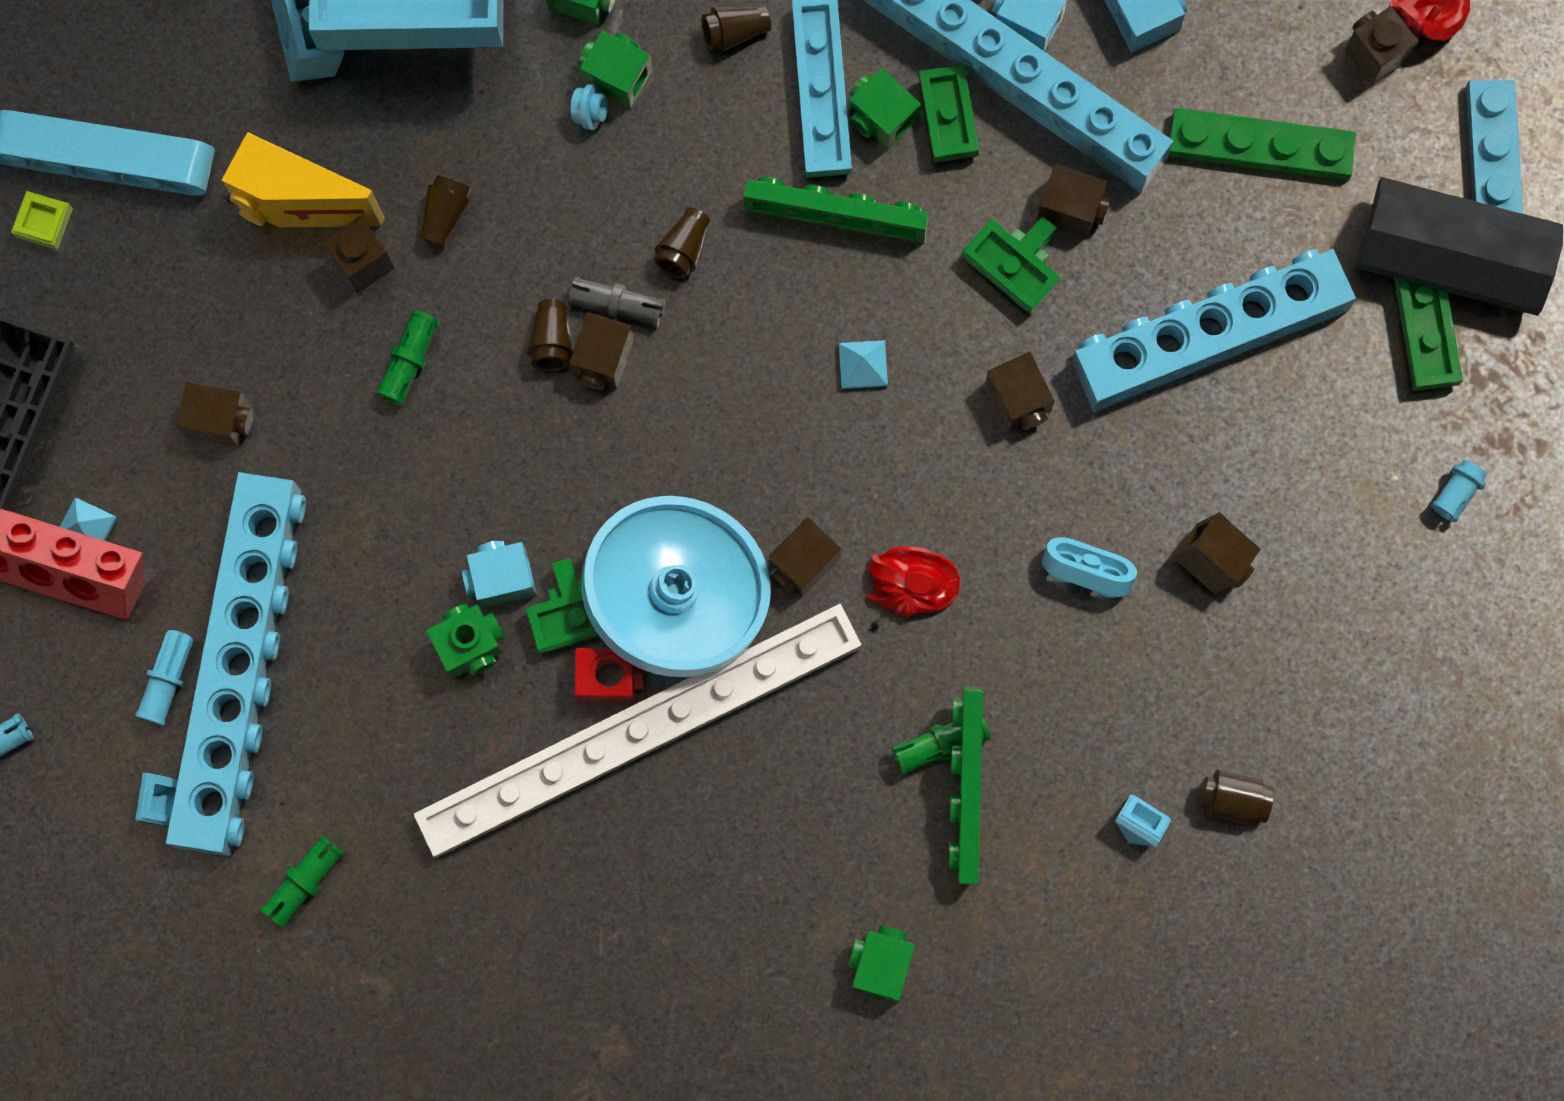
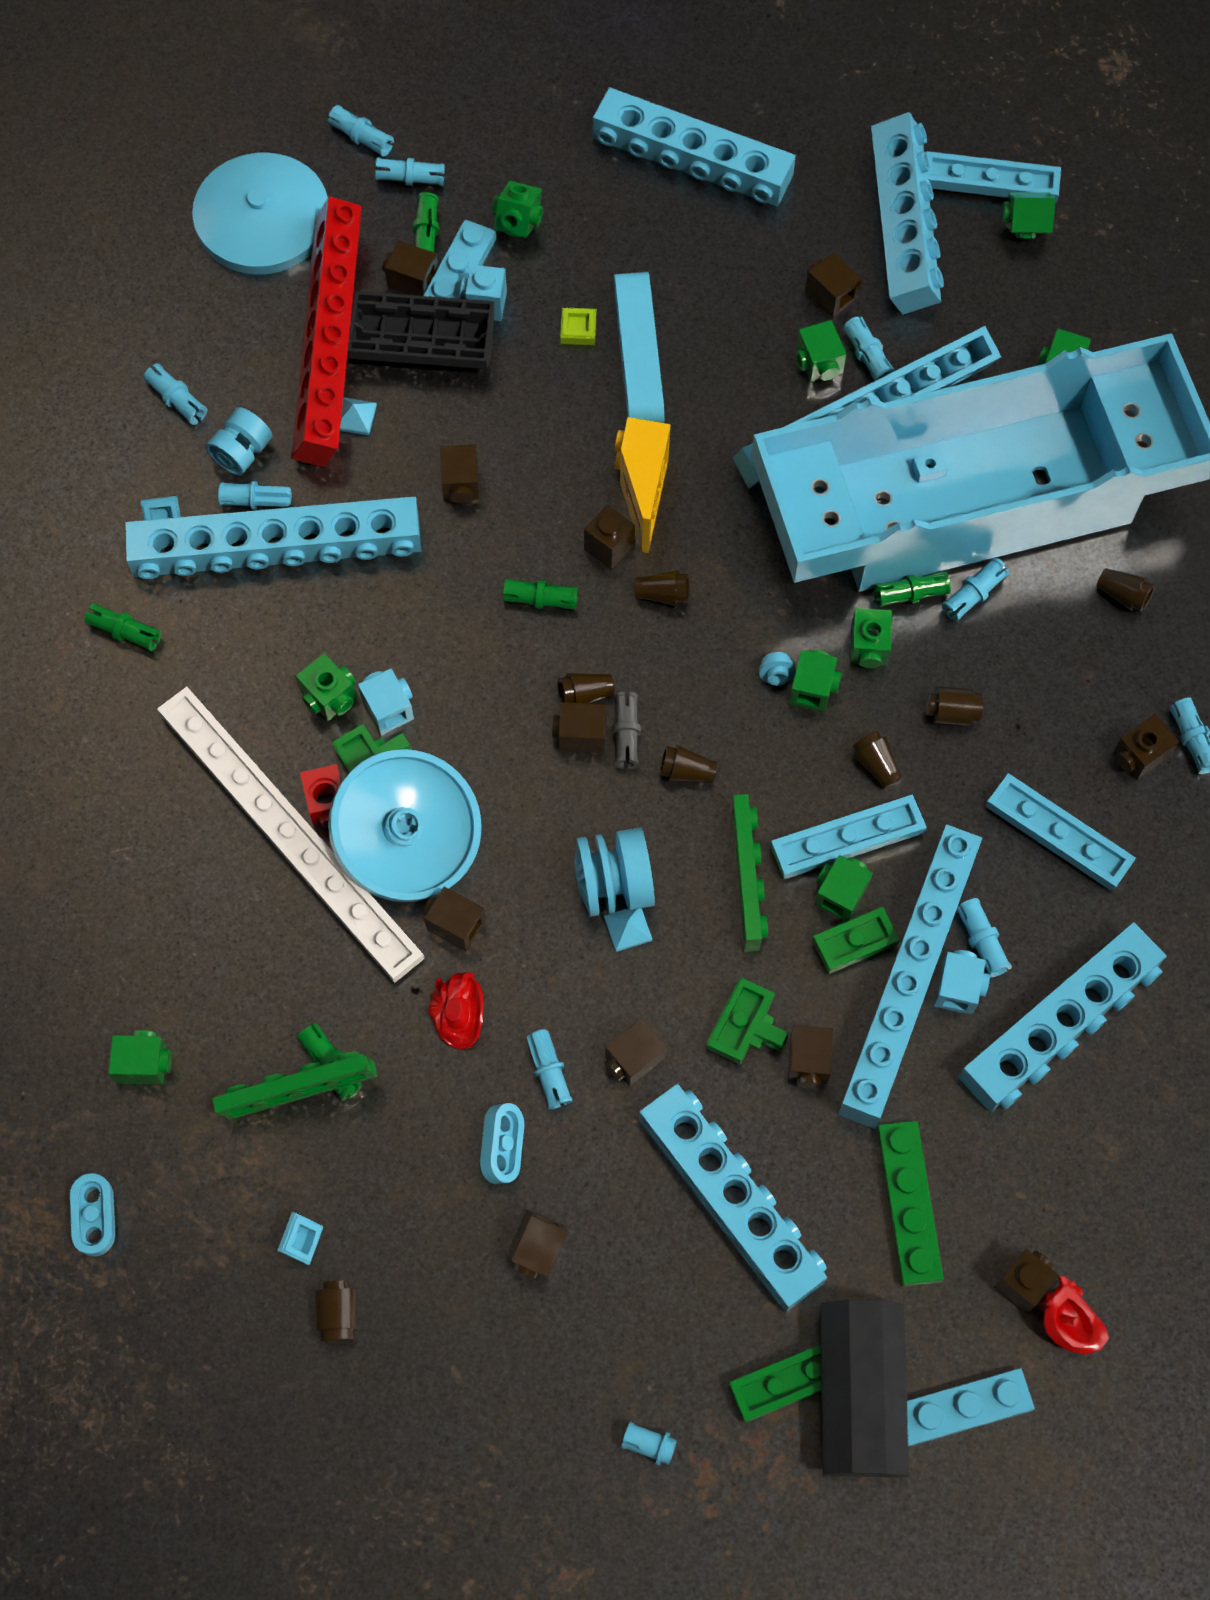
camera: 70 degrees right, 10 degrees down
none -> medium azure plate [70,1173,115,1257]
none -> medium azure wheel [205,407,273,476]
none -> medium azure axle [527,1029,573,1109]
none -> medium azure wheel [574,827,655,917]

